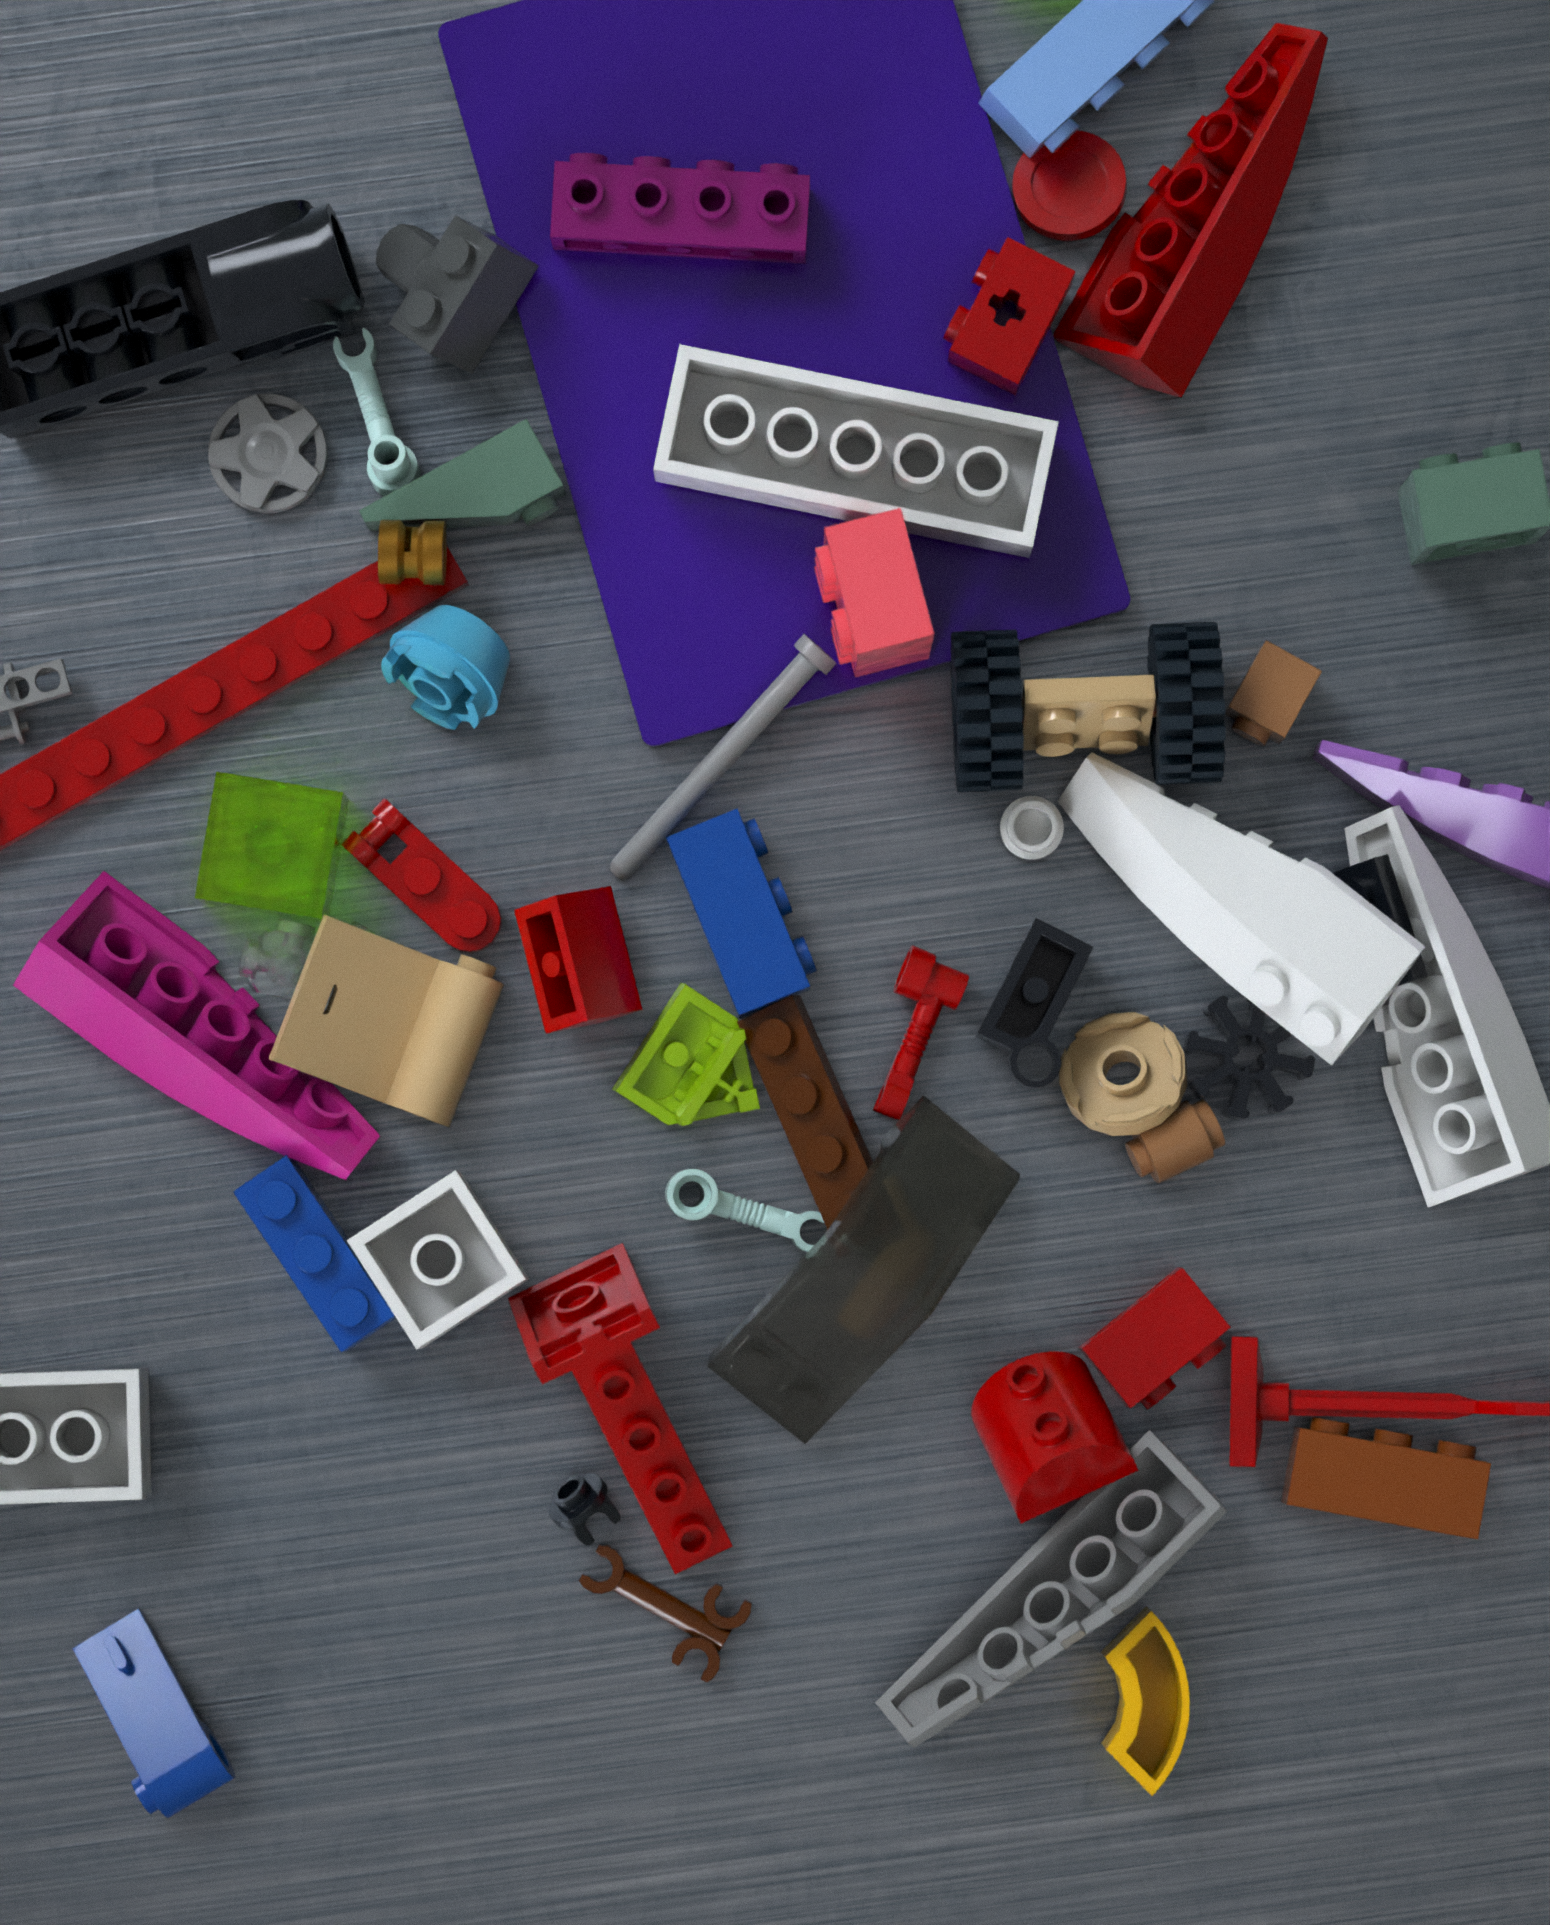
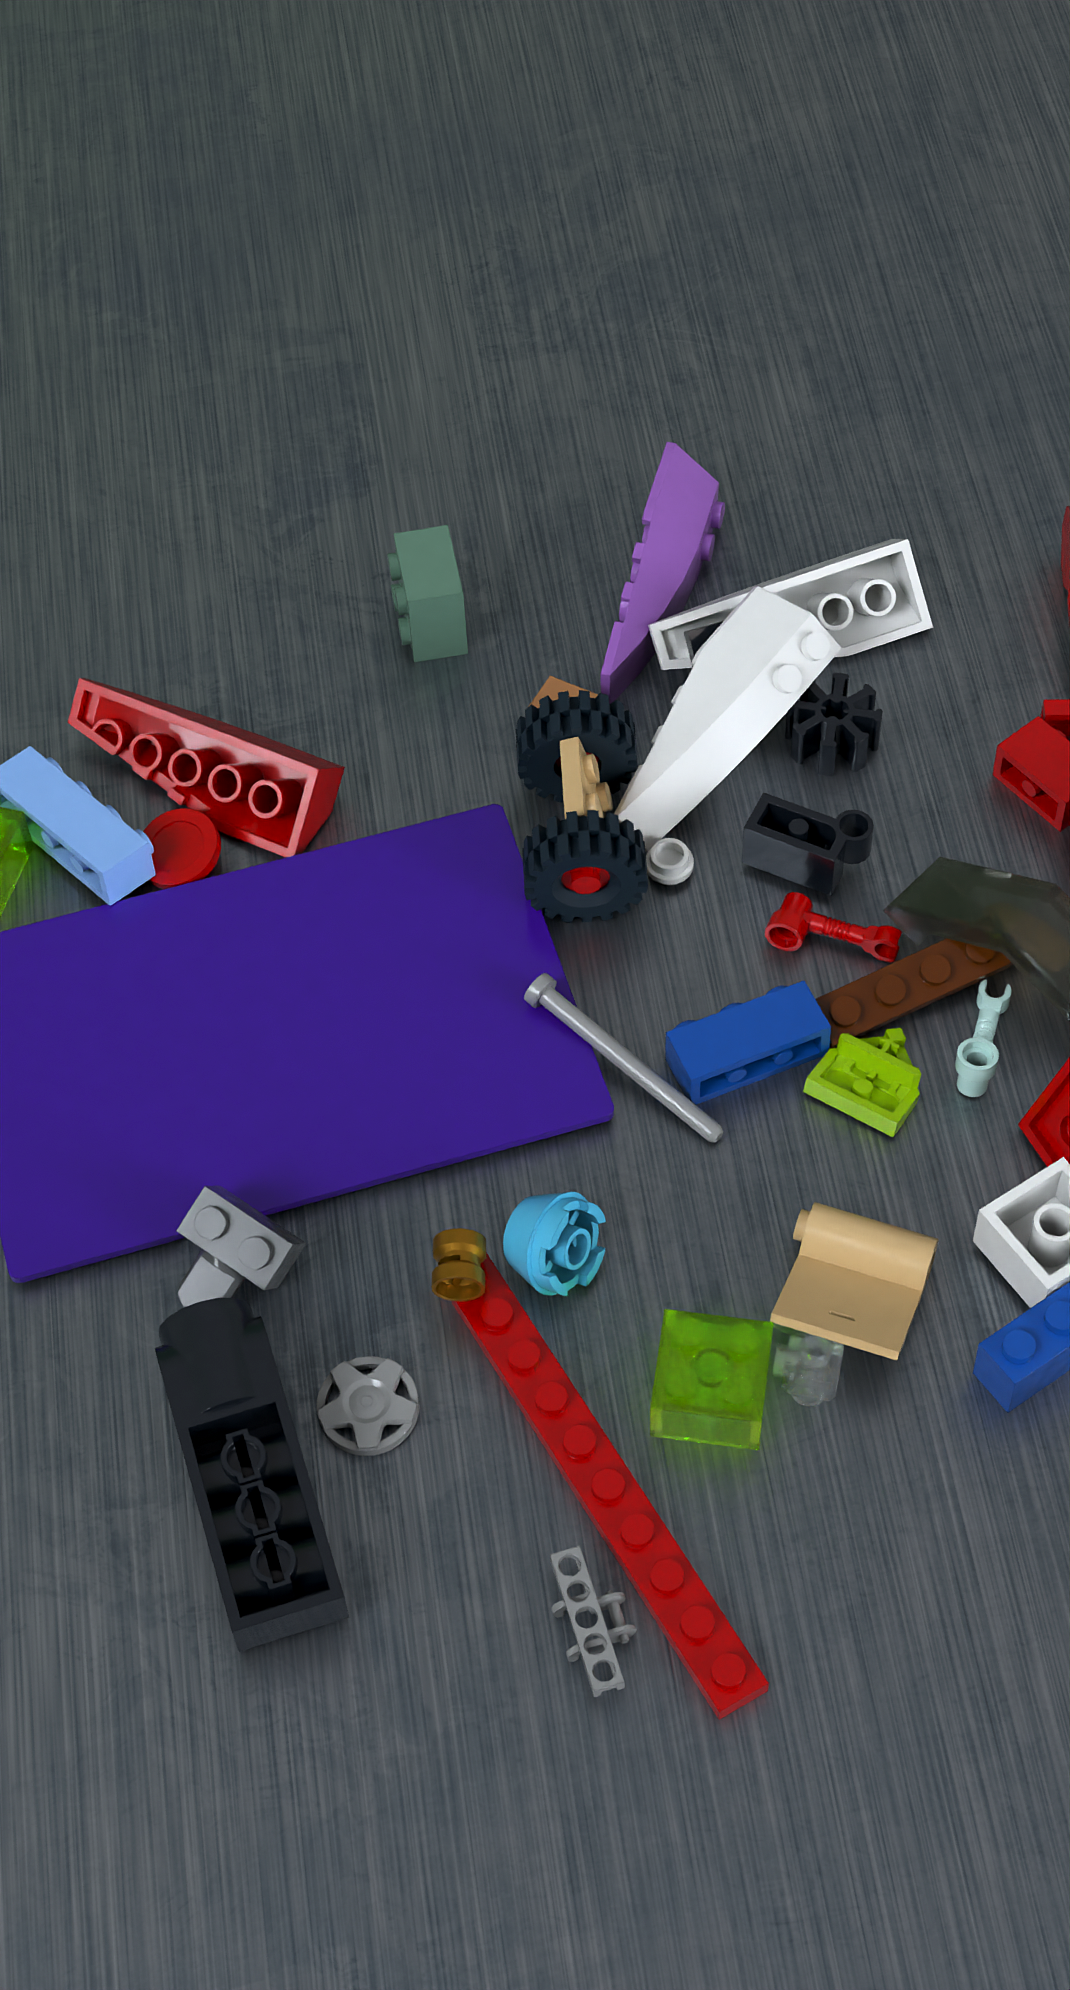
camera: 90 degrees left, 30 degrees down
dark pink wedge [13,871,380,1180] -> none
light aqua brick [333,328,421,497] -> none
red plate [341,798,502,953] -> none
sand green slope [359,419,566,531] -> none
red brick [514,886,643,1034] -> none
magenta brick [550,153,810,264] -> none
white brick [653,344,1058,558] -> none
coral brick [814,508,934,678] -> none
red brick [943,237,1076,395] -> none
tan tile [1059,1012,1187,1136] -> none
medium nougat brick [1125,1099,1225,1184] -> none

